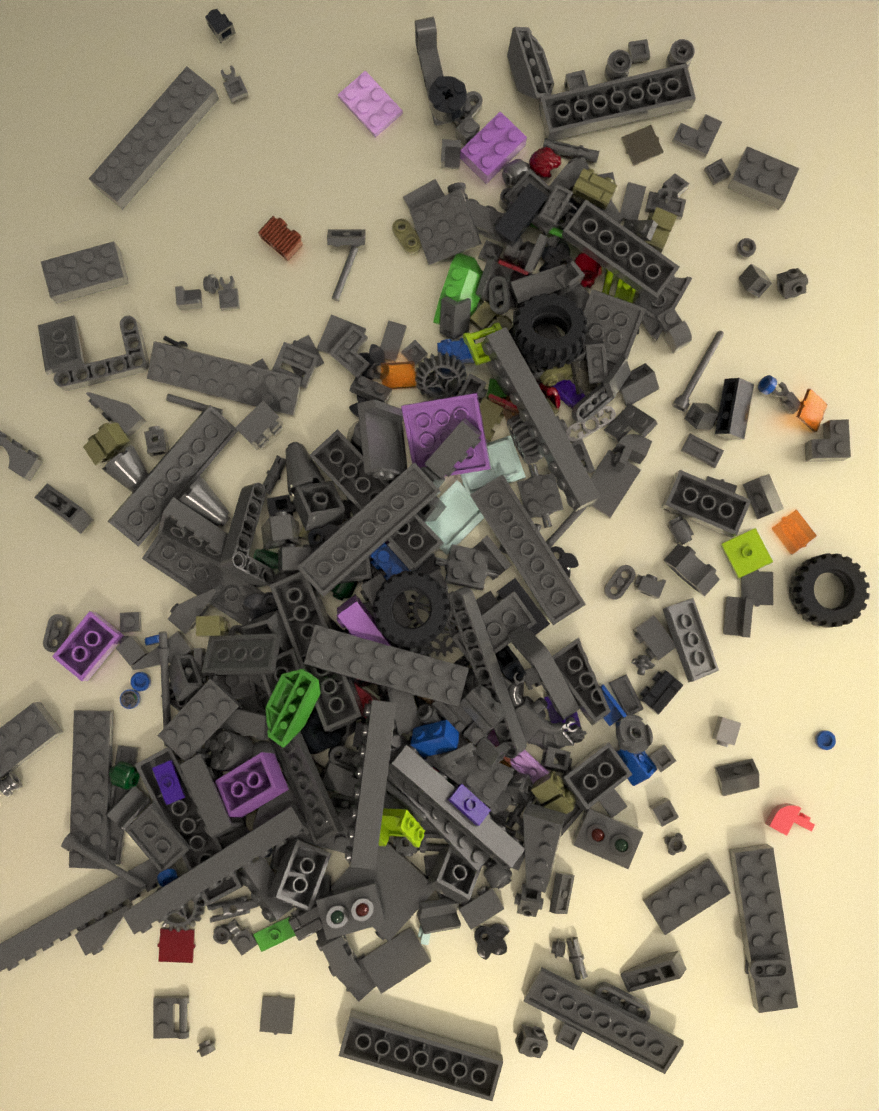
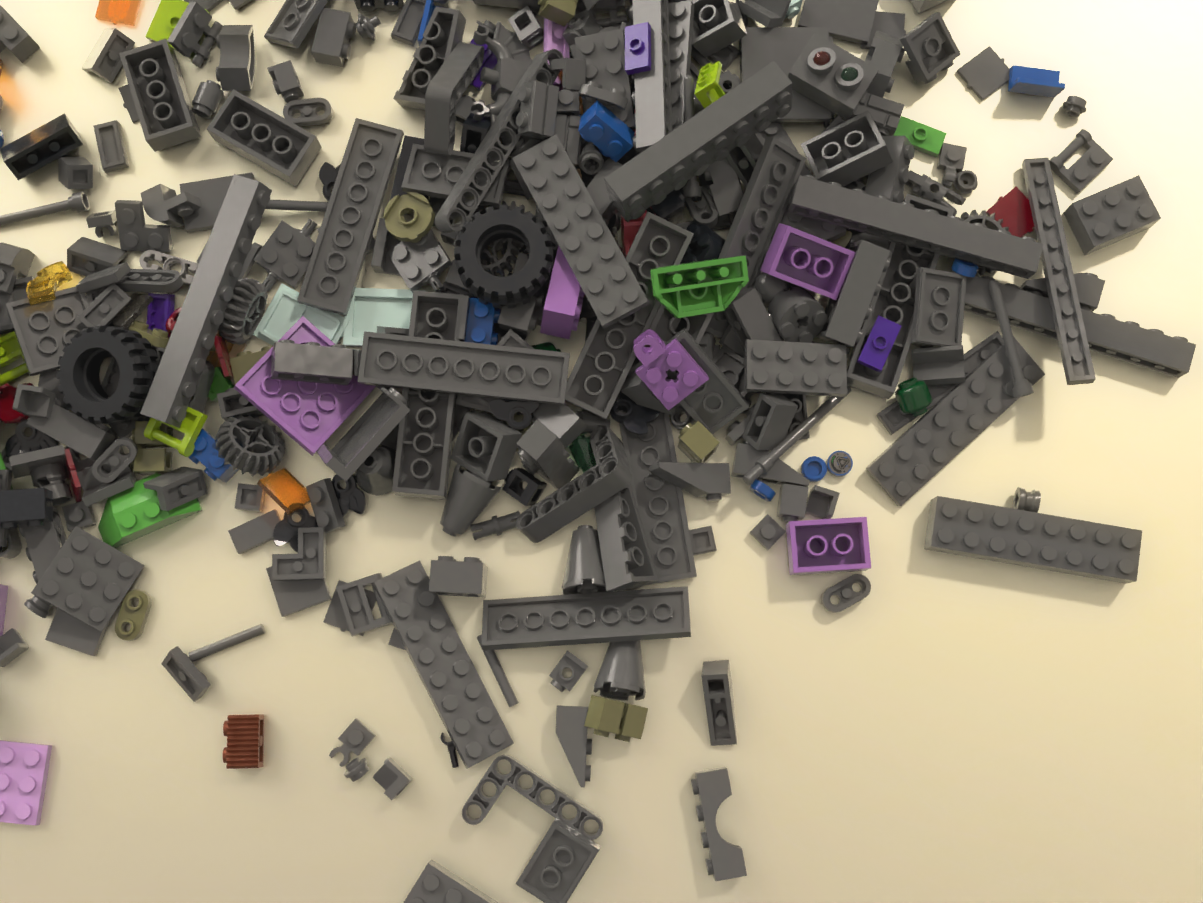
camera: 130 degrees left, 5 degrees down
none -> clear yellow tile [26,261,72,306]
none -> dark grey tile [86,210,117,238]
none -> dark grey plate [167,1,223,67]
none -> dark grey brick [207,89,322,187]
none -> olive plate [384,192,435,243]
none -> medium lavender plate [634,329,709,411]
none -> dark grey tile [689,526,717,556]
none -> dark grey panel [805,485,840,519]
none -> dark grey plate [899,12,961,84]
none -> blue panel [1008,65,1065,98]
none -> dark grey plate [1022,157,1096,385]
none -> dark grey brick [1063,175,1161,255]

